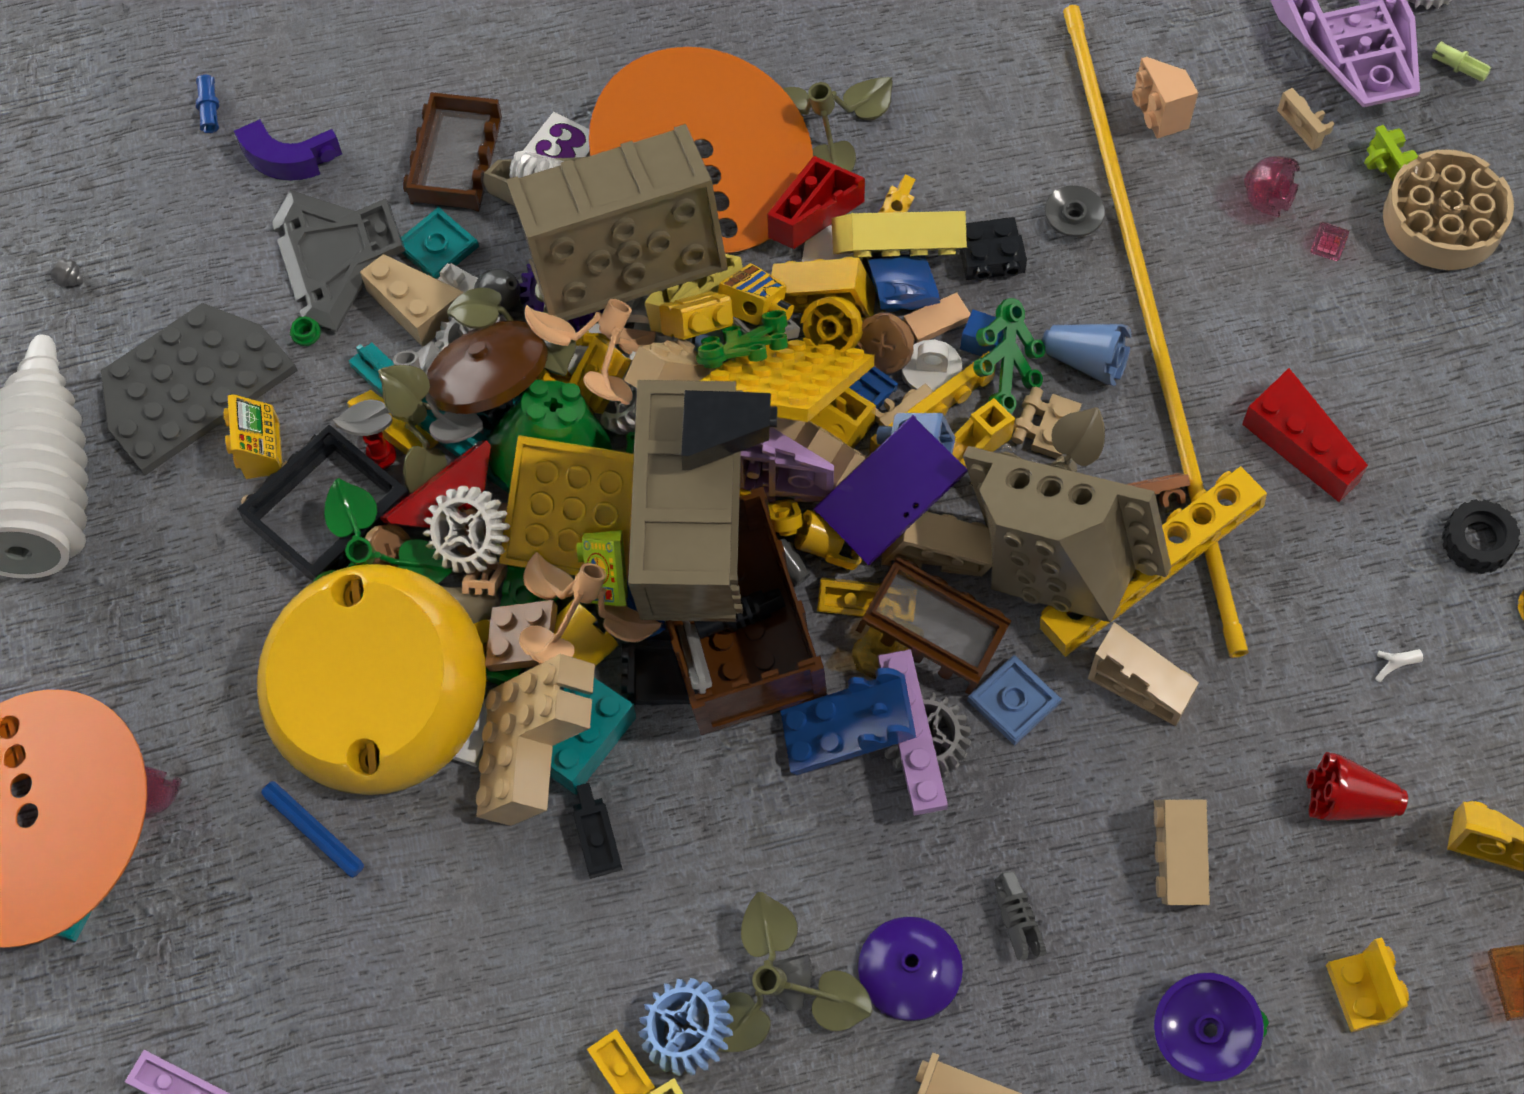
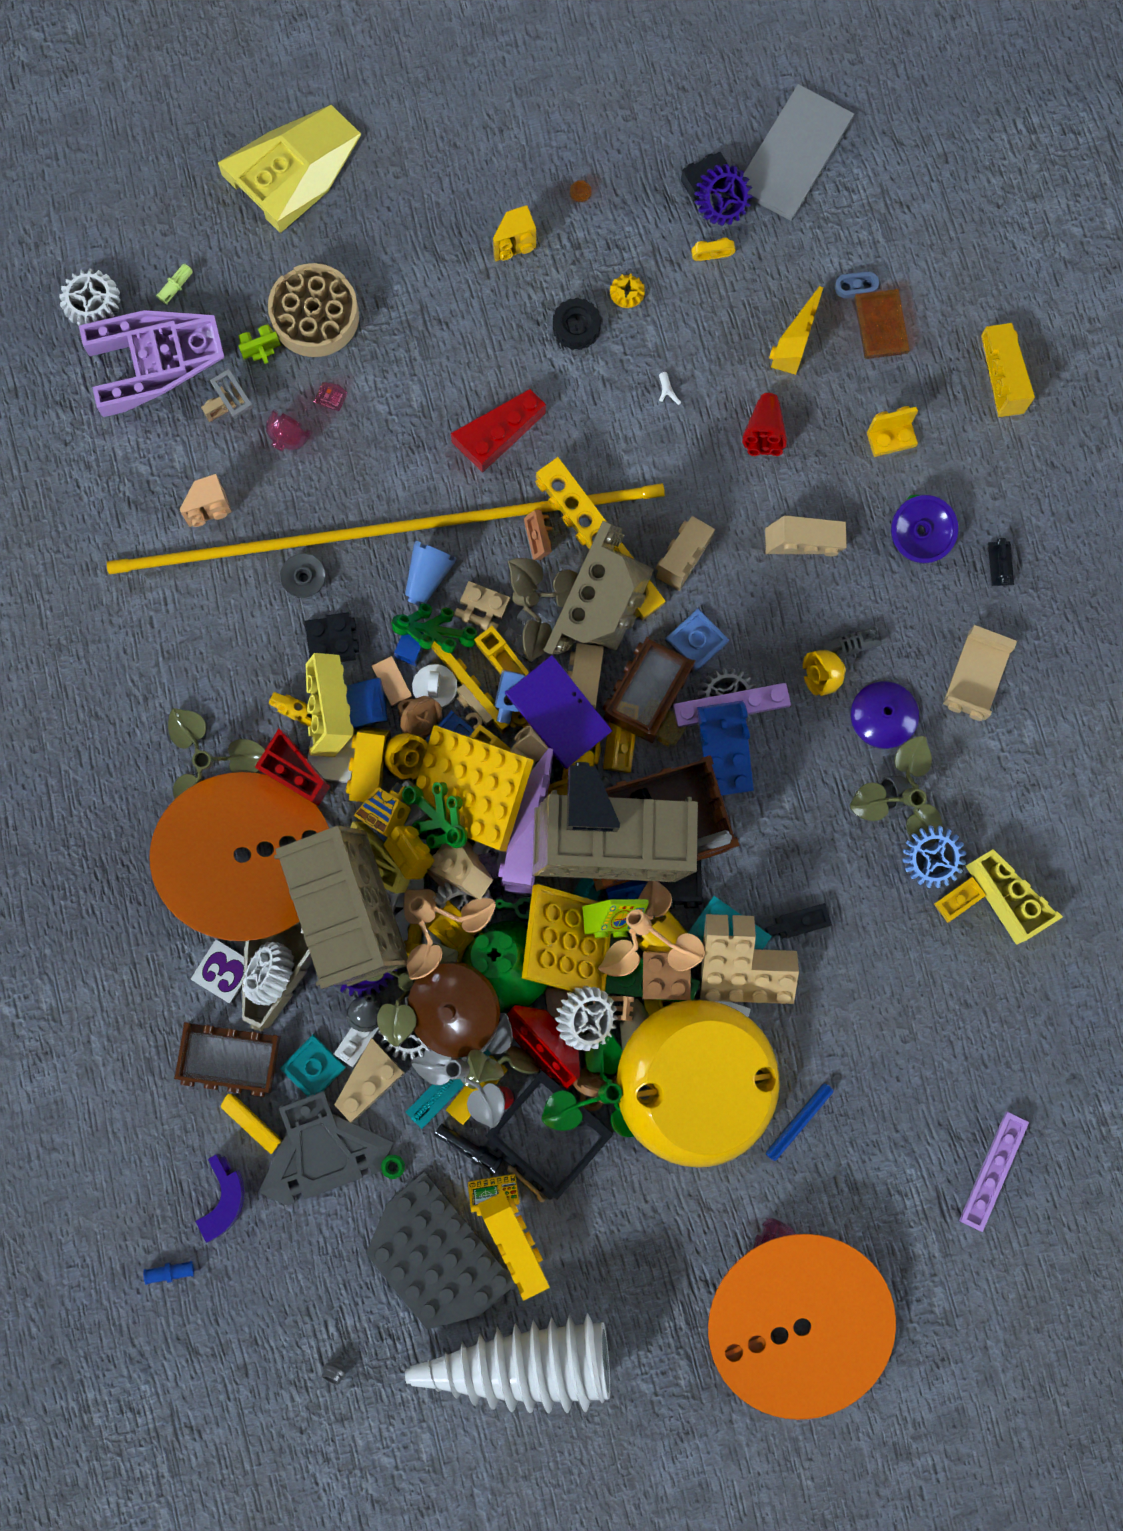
camera: 95 degrees left, 15 degrees up
none -> light grey tile [210,369,253,419]
none -> yellow slope [221,1094,283,1154]
none -> black pin [434,1123,504,1177]
none -> yellow wedge [478,1191,550,1301]
none -> yellow cylinder [802,650,846,696]

